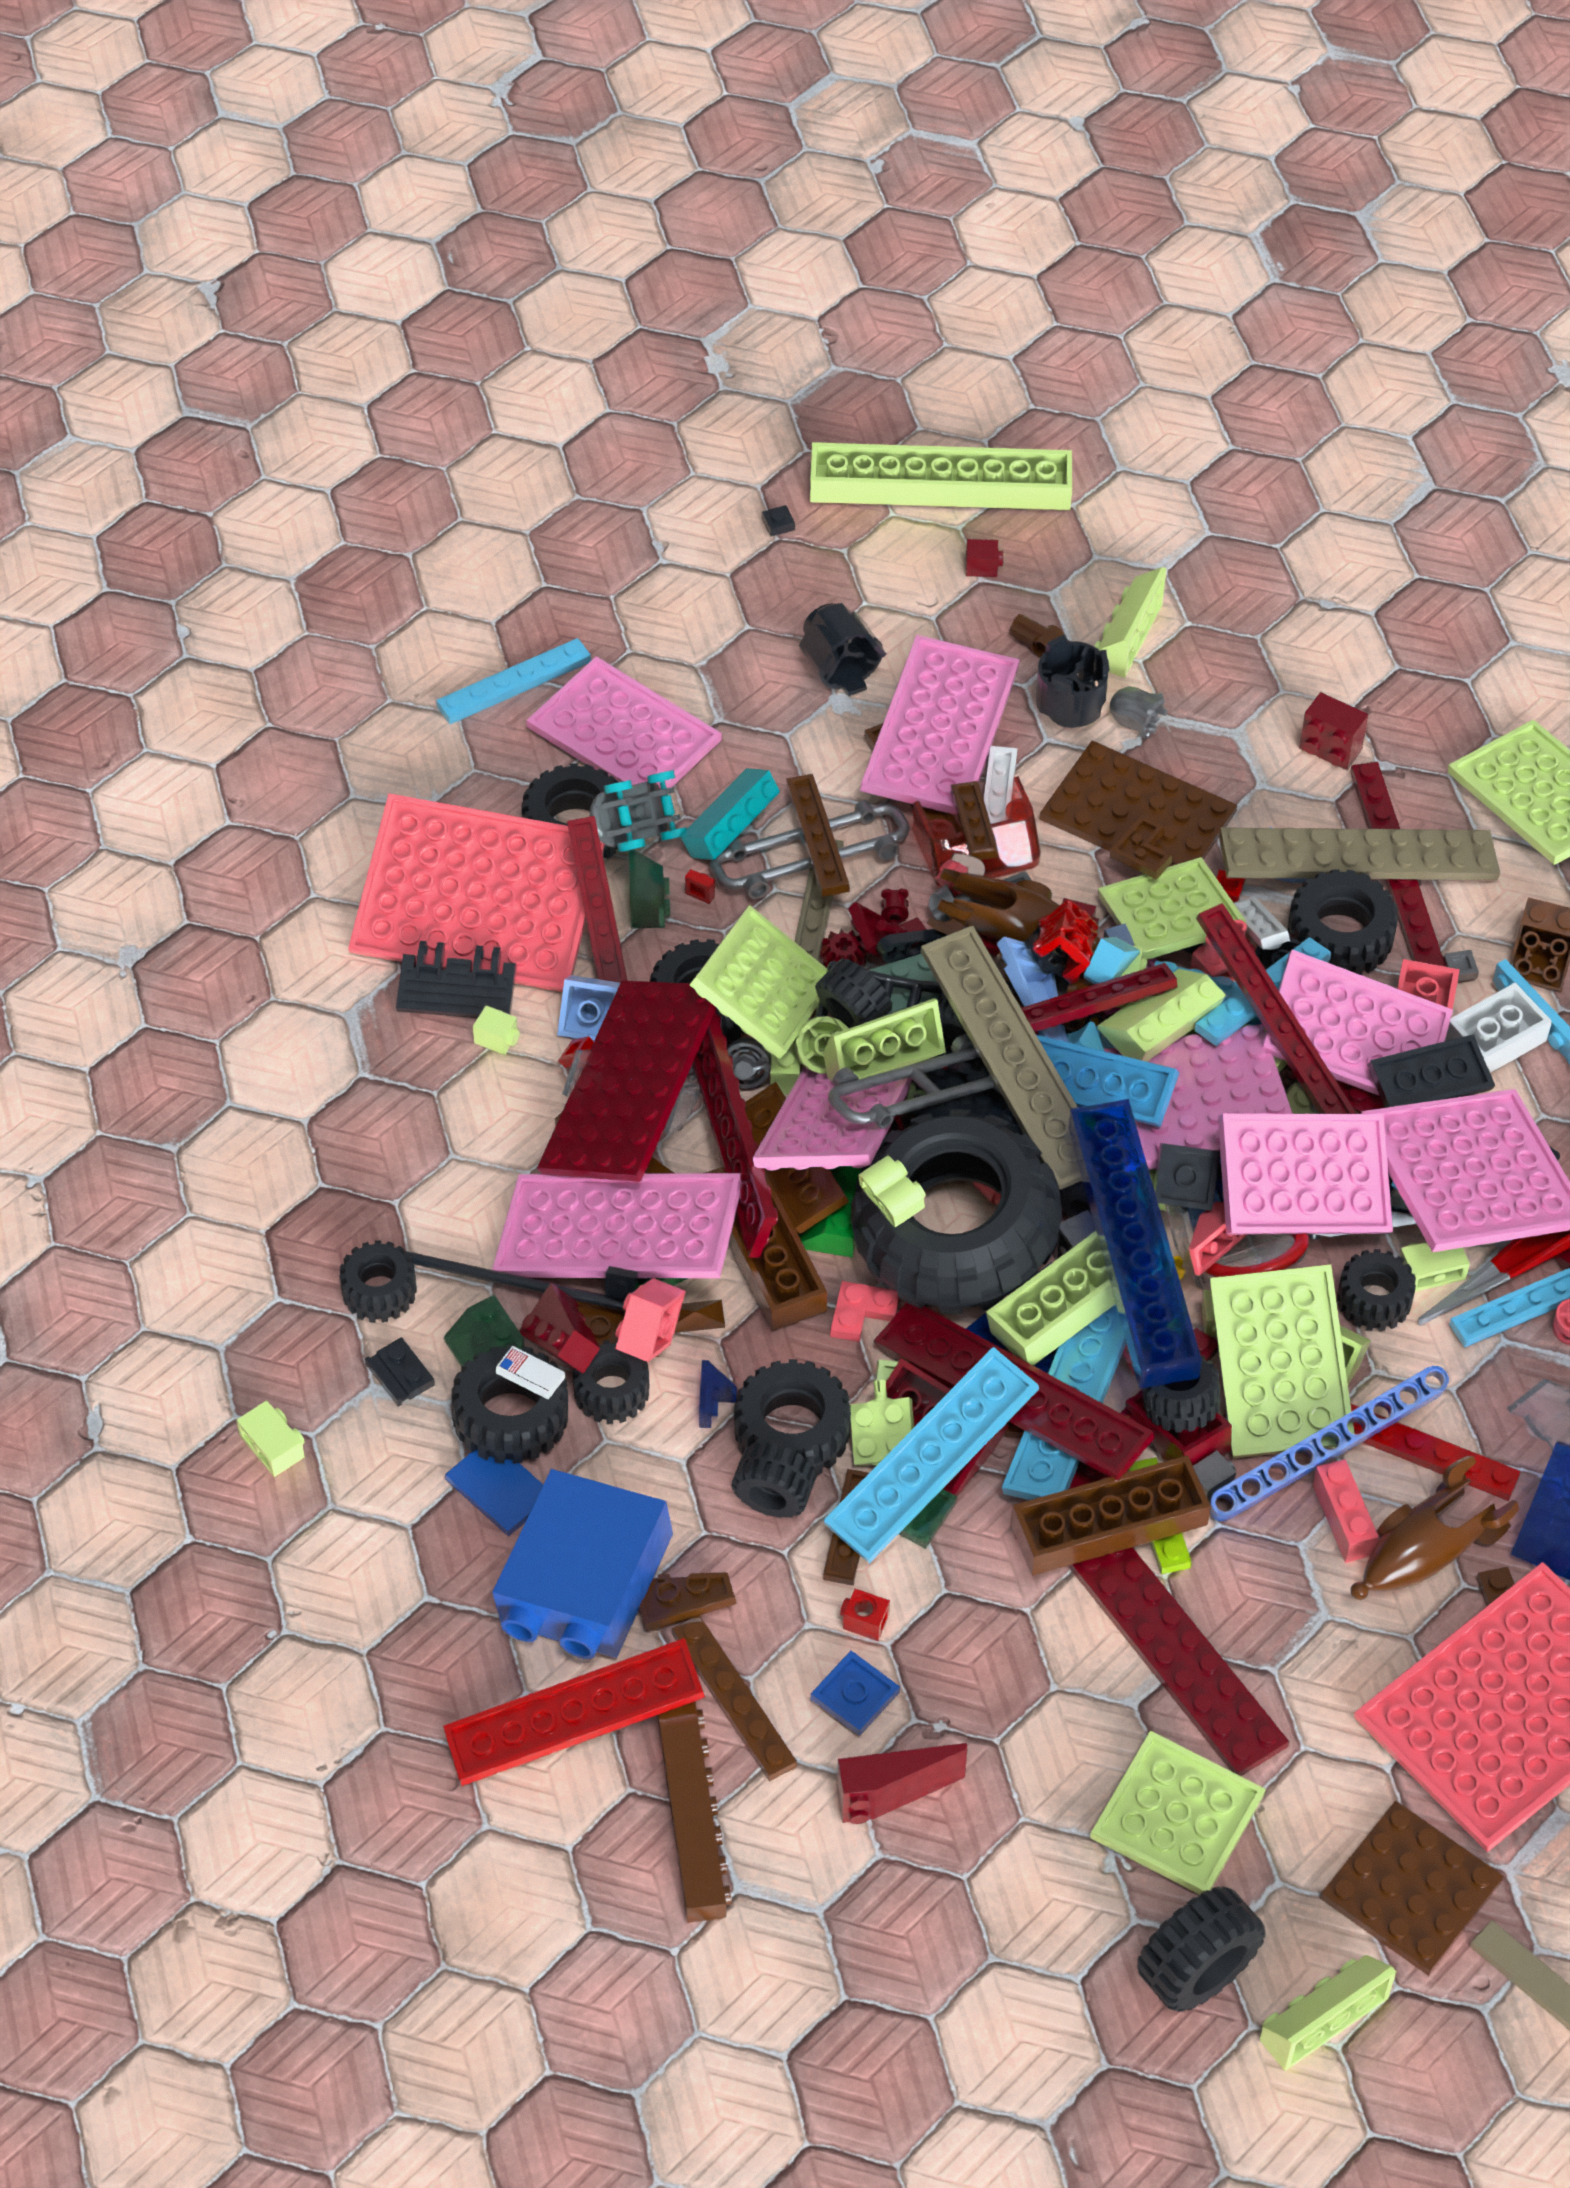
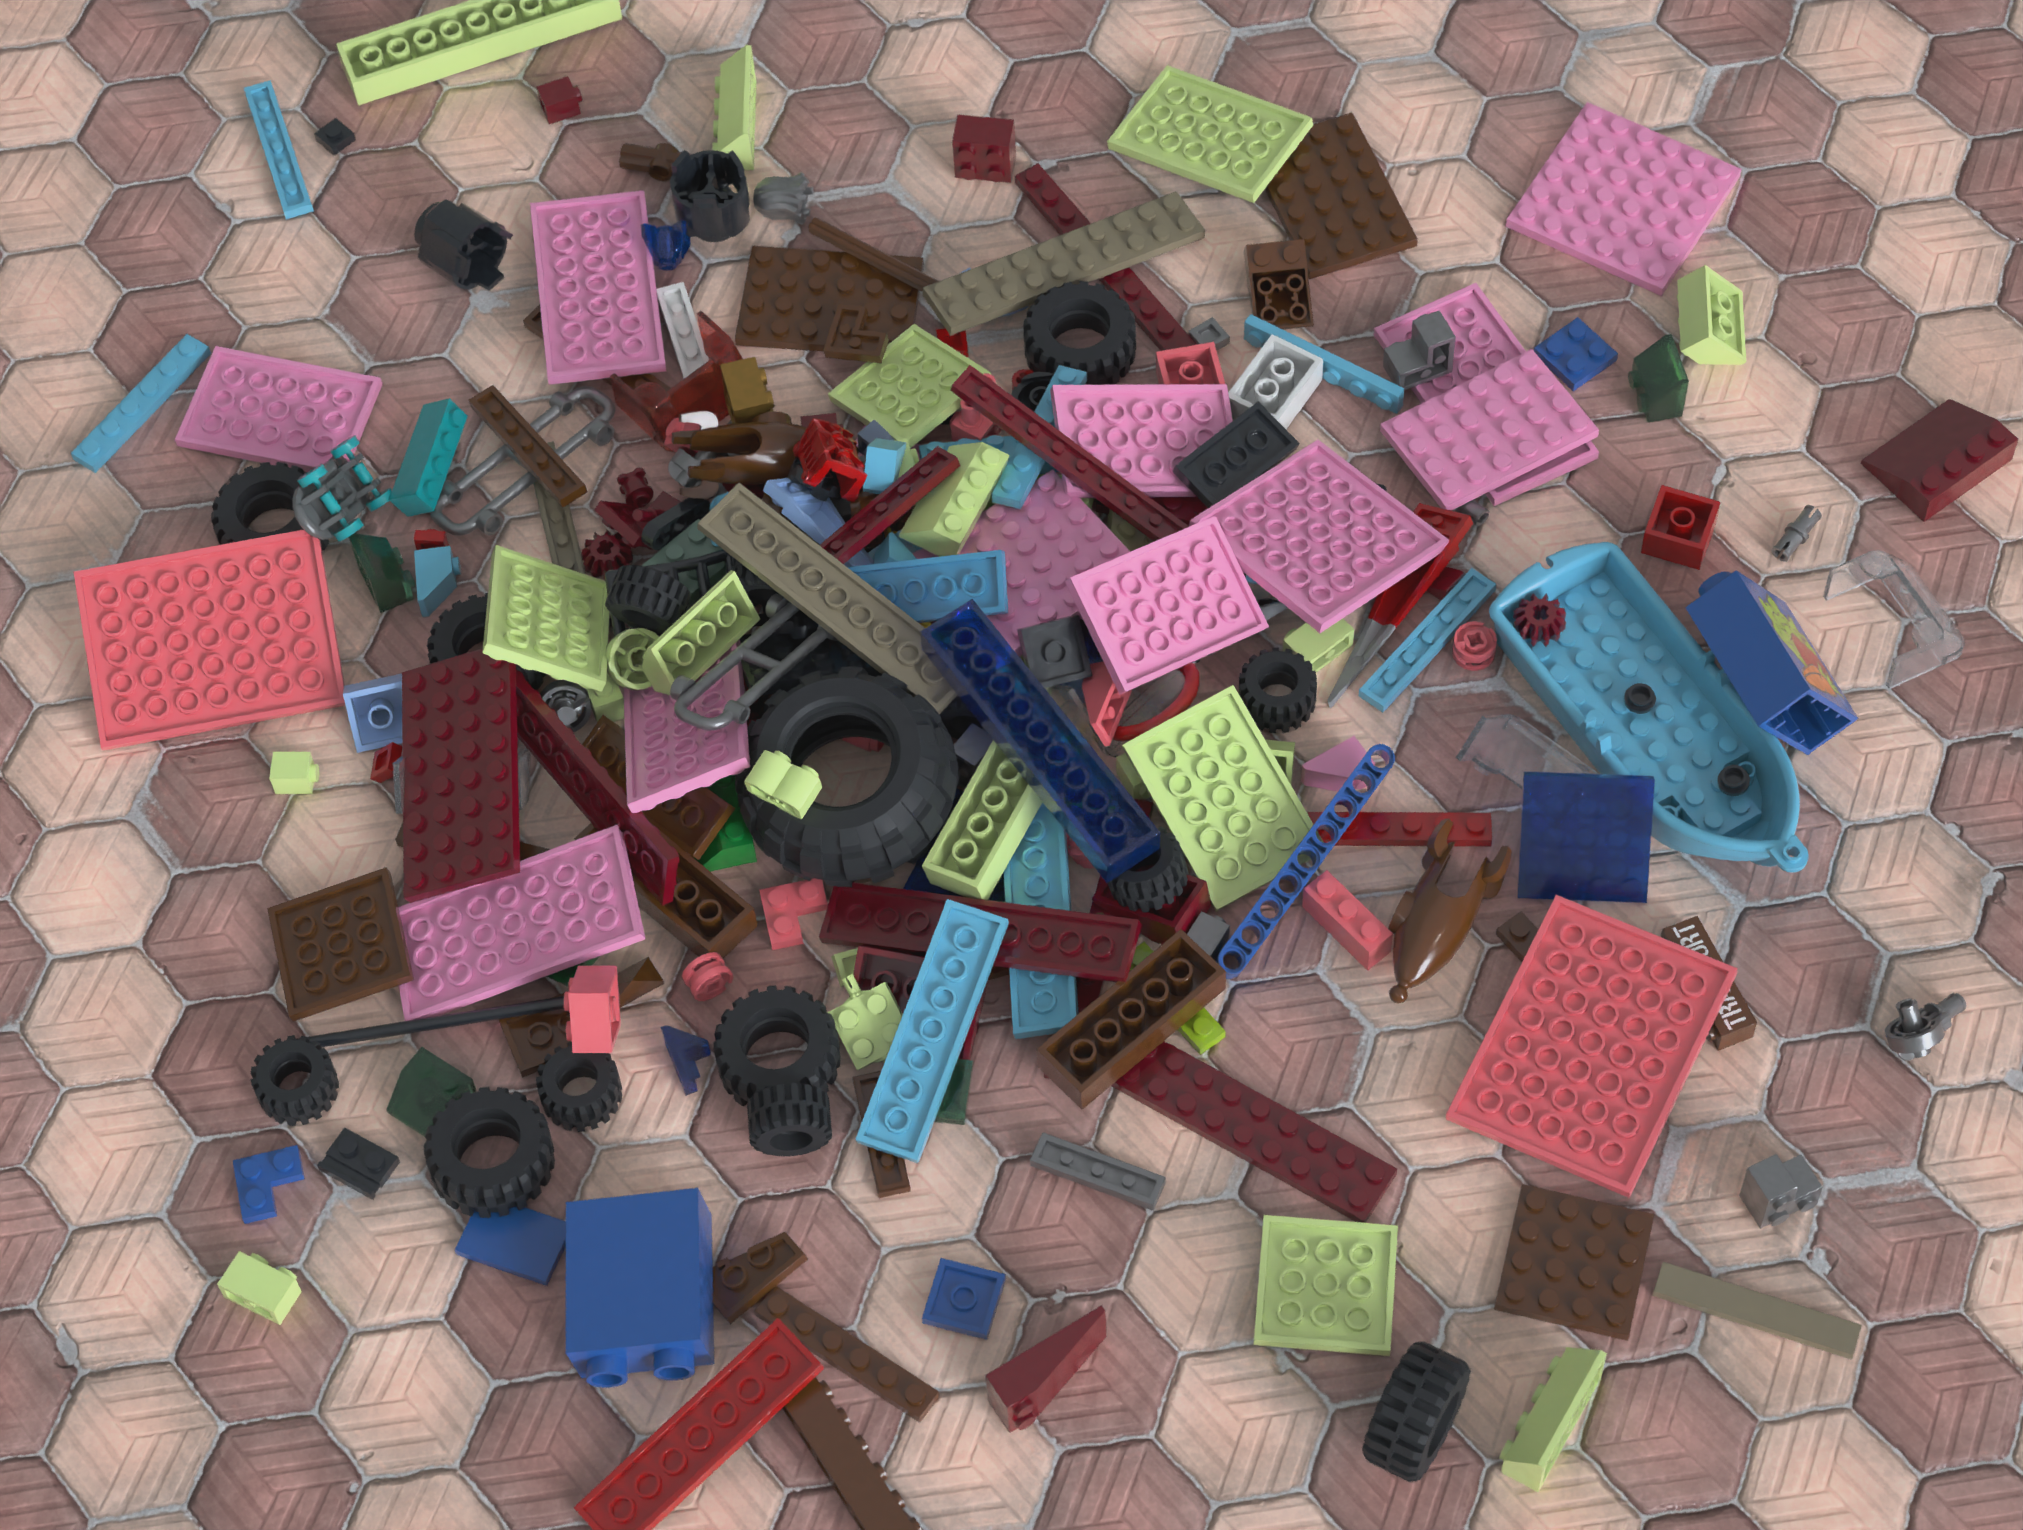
camera: 20 degrees left, 5 degrees up
black hinge [396,941,517,1018] -> none
white tile [496,1346,565,1400] -> none
dark red wedge [518,1283,600,1374] -> none
dark red plate [567,815,628,983] -> none
black plate [605,1266,638,1301] -> none
red brick [840,1588,890,1641] -> none
reddish brown tile [951,781,999,860] -> none
white plate [1234,896,1290,950] -> none
none -> blue plate [233,1145,305,1224]
none -> medium azure plate [244,80,313,219]
none -> reddish brown plate [267,867,414,1022]
none -> medium azure slope [414,546,461,617]
none -> clear blue brick [641,220,691,271]
none -> coral wheel [682,952,733,1001]
none -> pearl gold brick [720,357,775,423]
none -> reddish brown axle [808,218,939,292]
none -> flat silver plate [1030,1132,1166,1211]
none -> bright pink slope [1301,736,1375,792]

